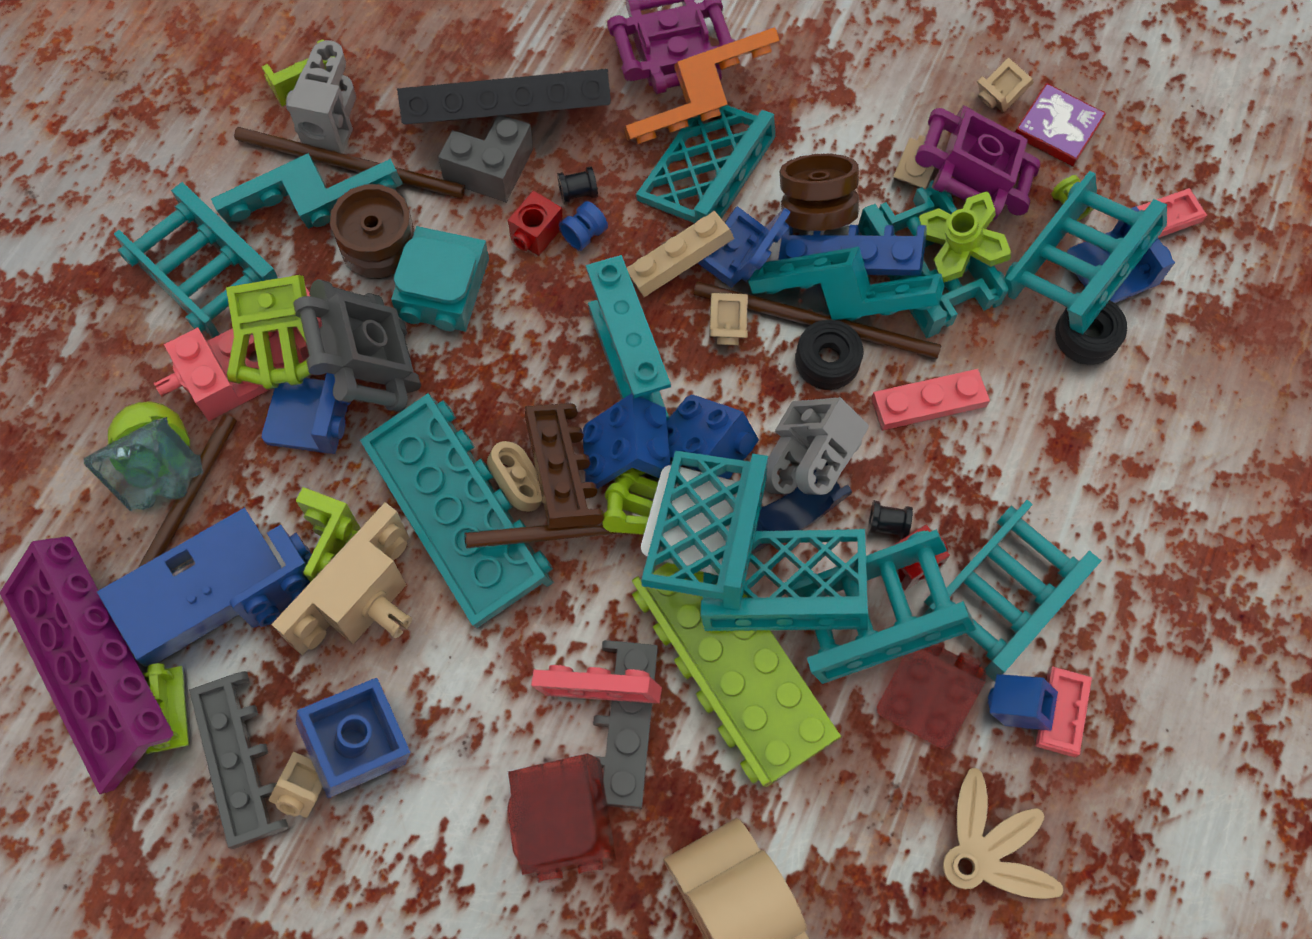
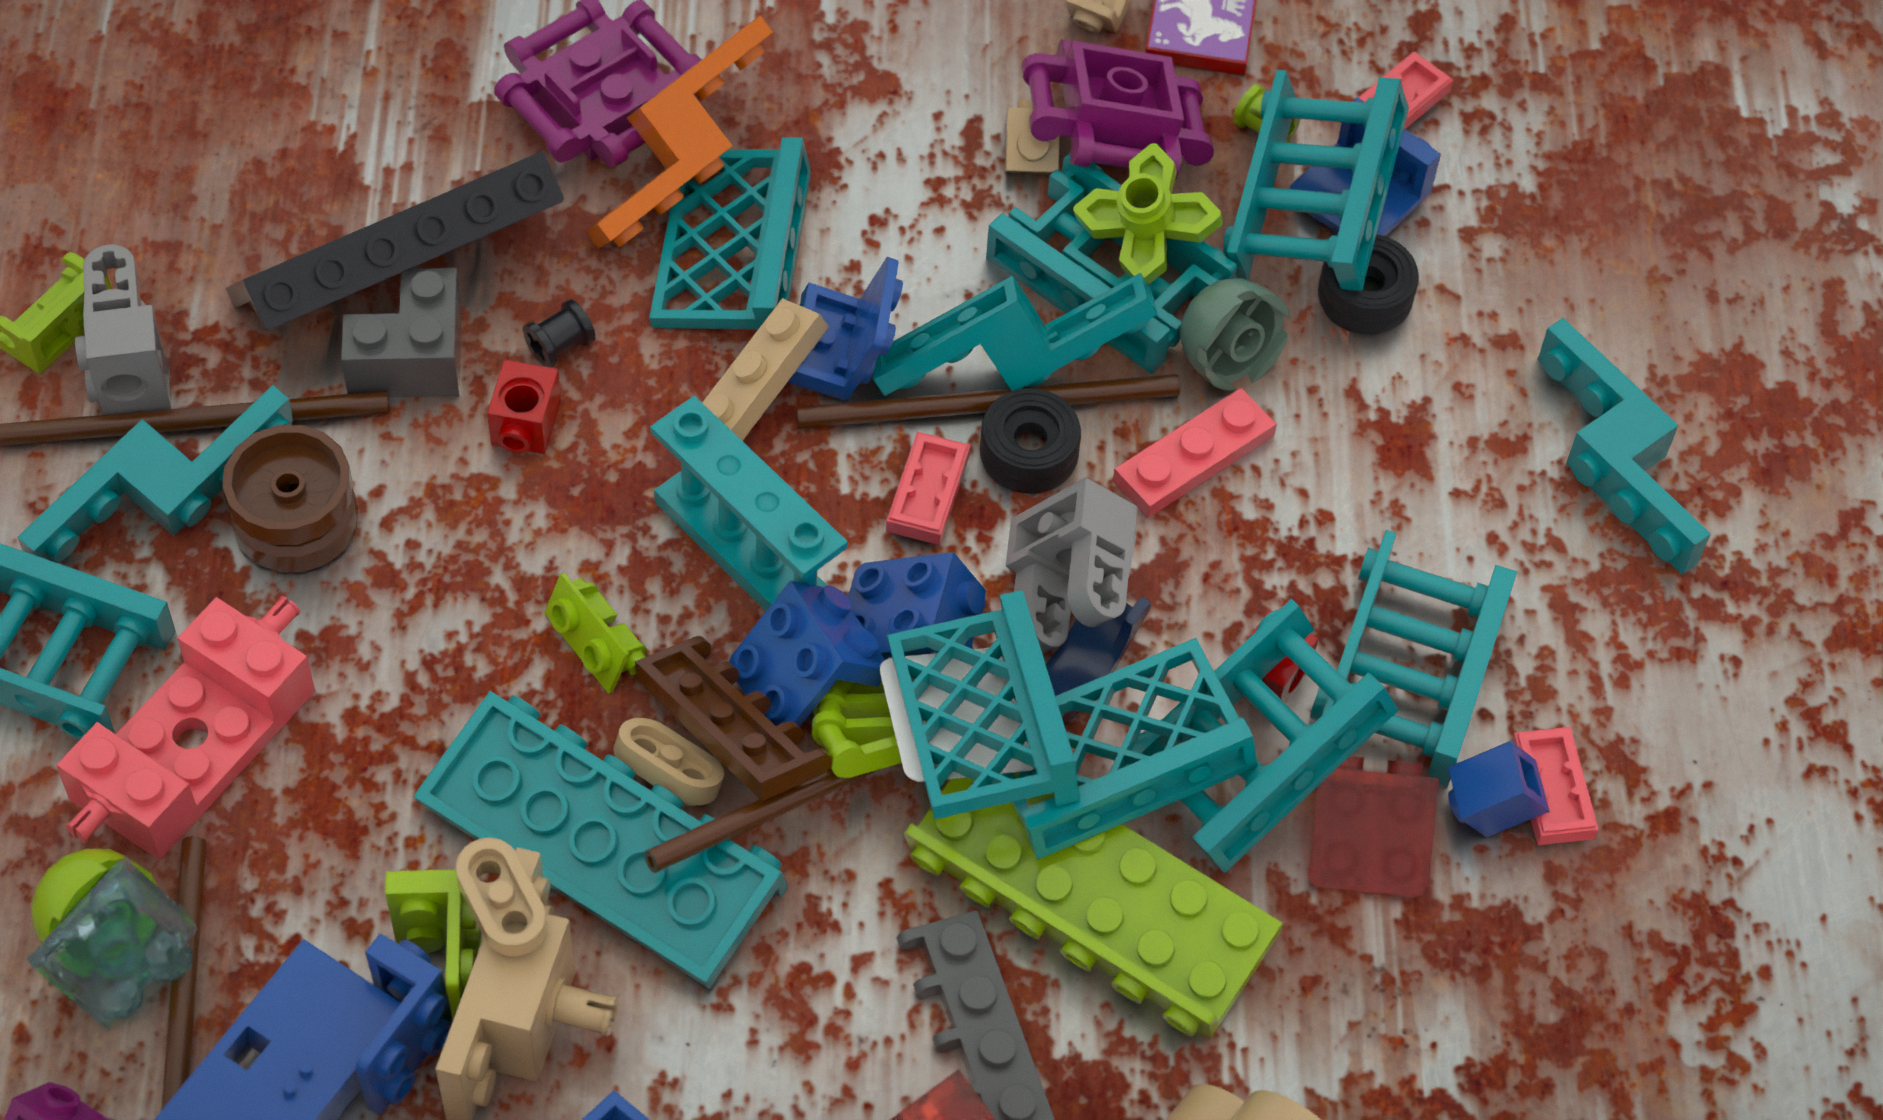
camera: 25 degrees left, 10 degrees down
lime plate [226,275,311,389] -> none
blue bracket [262,373,352,454] -> none
dark grey brick [293,279,421,412] -> none
teal brick [391,226,489,332] -> none
coral plate [531,665,662,704] -> none
blue wheel [559,201,608,251] -> none
tan bracket [709,293,748,345] -> none
blue hinge [778,225,927,276] -> none
reddish brown wheel [780,153,859,231] -> none
black bush [868,500,913,540] -> none
tan plant [943,768,1063,899] -> none
none -> tan plate [456,838,547,957]
none -> lime hinge [544,573,647,694]
none -> coral plate [886,431,971,545]
none -> sand green cylinder [1180,278,1290,391]
none -> teal bracket [1537,318,1711,575]

